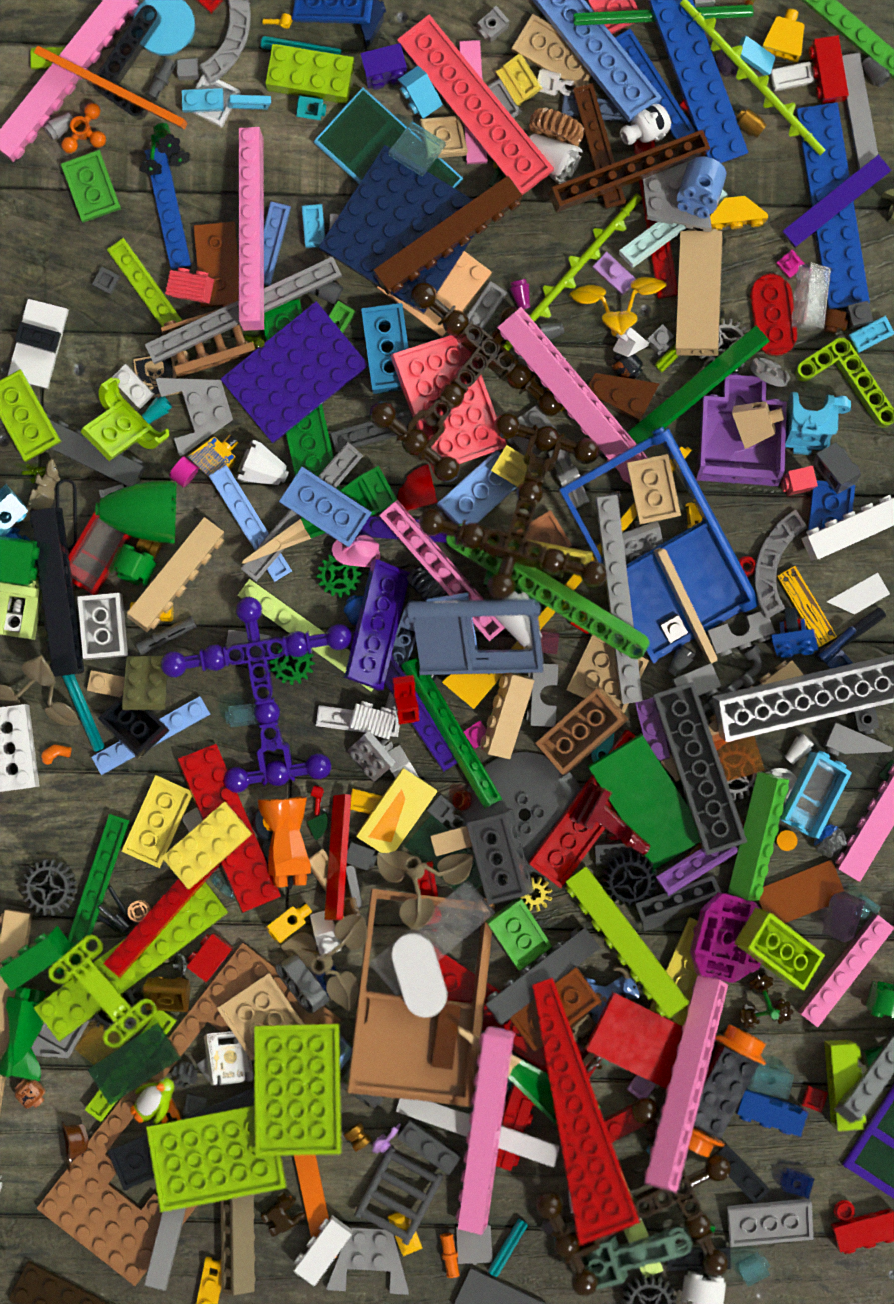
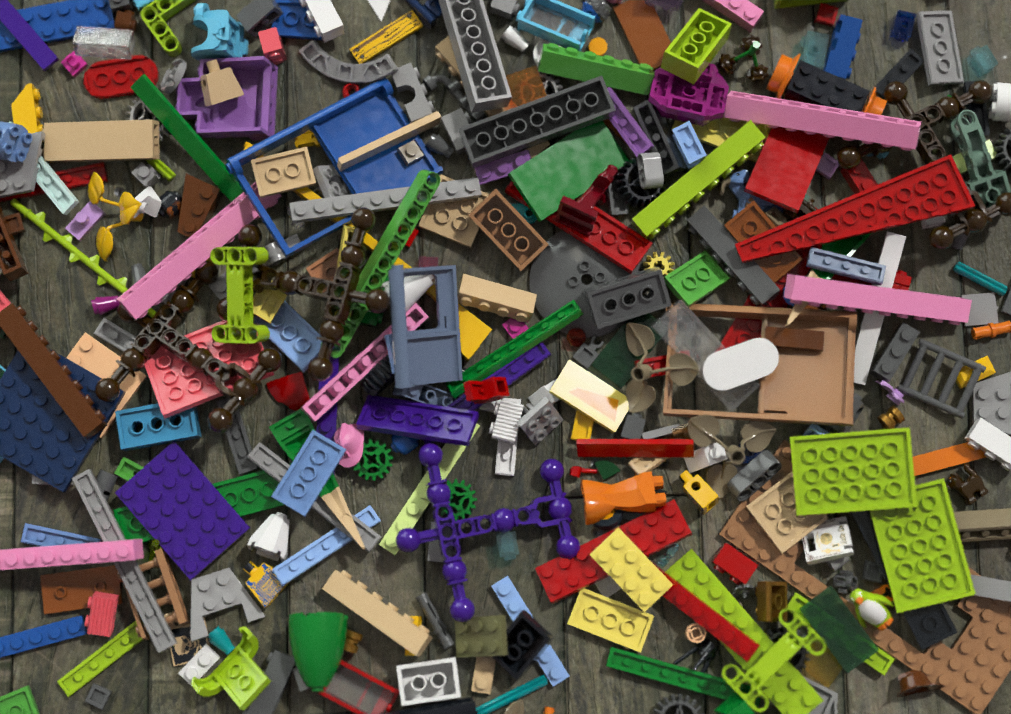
camera: 90 degrees left, 5 degrees down
green brick [108,544,156,587] -> none
dark pink piece [169,456,199,488] -> none
medium azure plate [302,204,325,248] -> none
tan tile [430,826,472,856] -> none
light grey arch [526,664,558,727] -> none
blue plate [772,607,818,658] -> none
none -> lime beam [210,247,270,344]
none -> light grey beam [637,152,664,189]
none -> light blue panel [672,121,707,169]
none -> sand blue tile [806,247,886,285]

